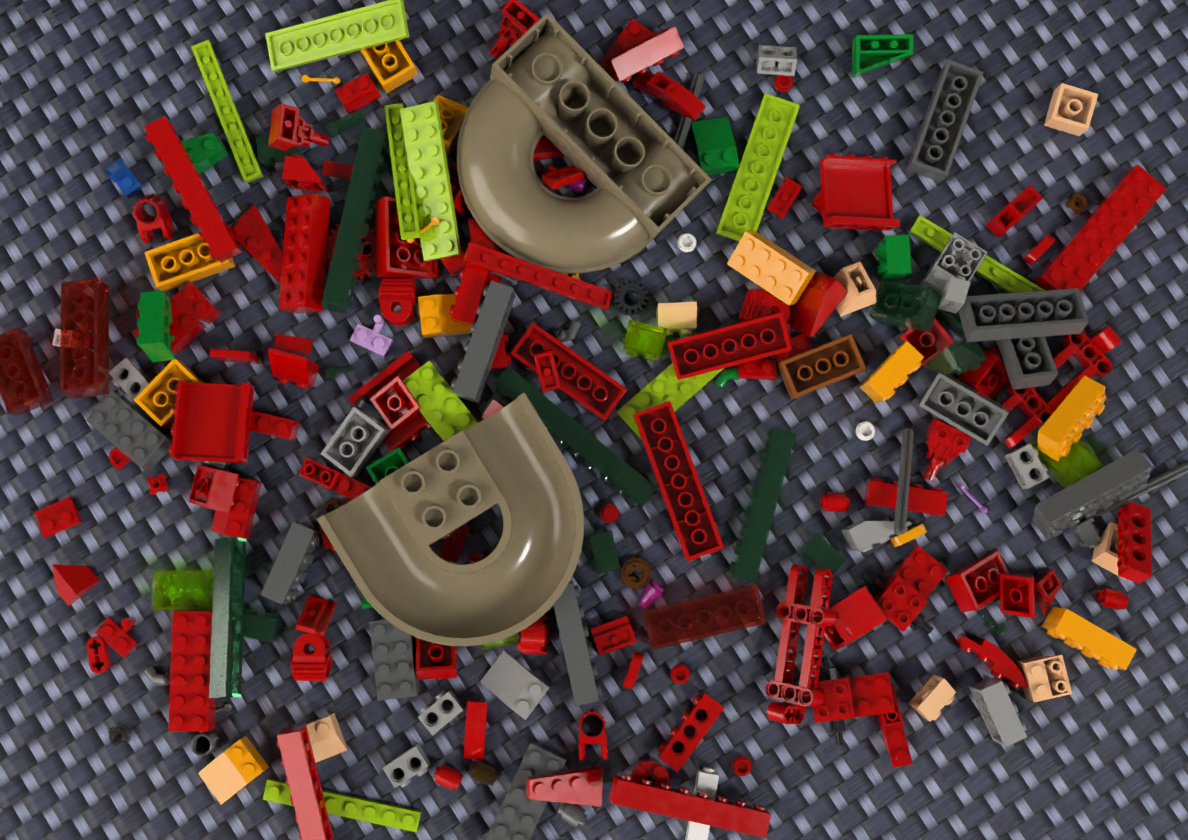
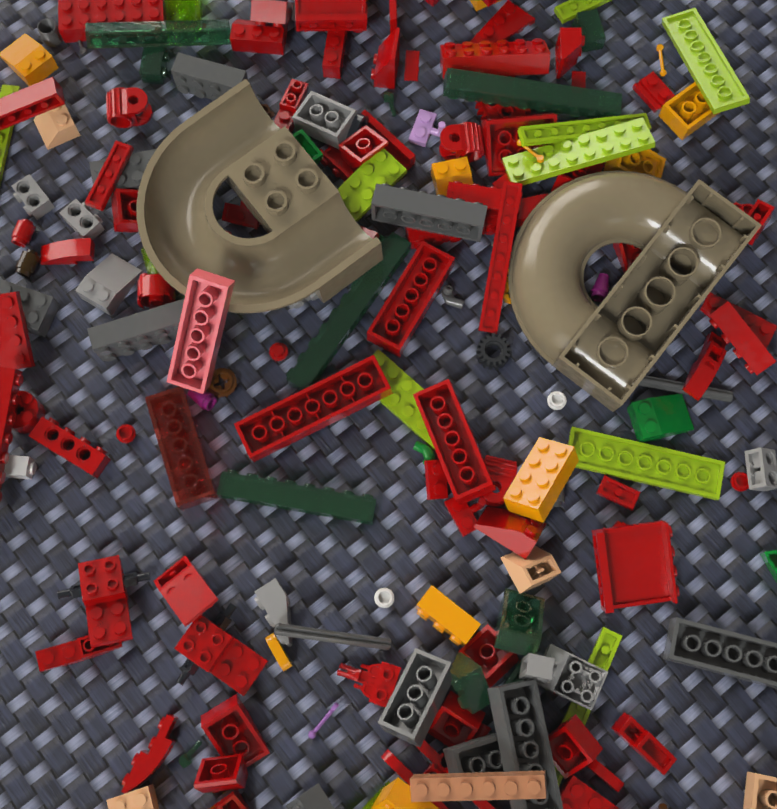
camera: 85 degrees right, 10 degrees down
red brick [268,103,329,151] -> none
red plate [296,595,337,637] -> none
clear green tile [326,111,366,137] -> none
red slope [533,349,561,393] -> none
red plate [542,165,584,189] -> none
red piece [578,711,607,761] -> none
clear green brick [586,531,620,574] -> none
red plate [590,615,637,656] -> none
clear neon green slope [623,320,668,362] -> none
red beam [623,651,644,690] -> none
light nougat slope [656,302,697,336] -> none
red plate [732,756,752,776] -> none
red beam [765,564,835,724] -> none
dark orange brick [777,334,866,400] -> none
clear green brick [799,533,846,575] -> none
red brick [820,492,850,512] -> none
red brick [864,478,948,516] -> none
green brick [875,235,912,282] -> none
light nougat slope [908,674,956,722] -> none
light grey brick [969,677,1027,747] -> none
light grey brick [1004,444,1049,489] -> none
none -> red tile [85,140,134,211]
none -> coral brick [167,268,235,394]
none -> nougat brick [410,770,547,802]
none -> red slope [548,714,603,779]

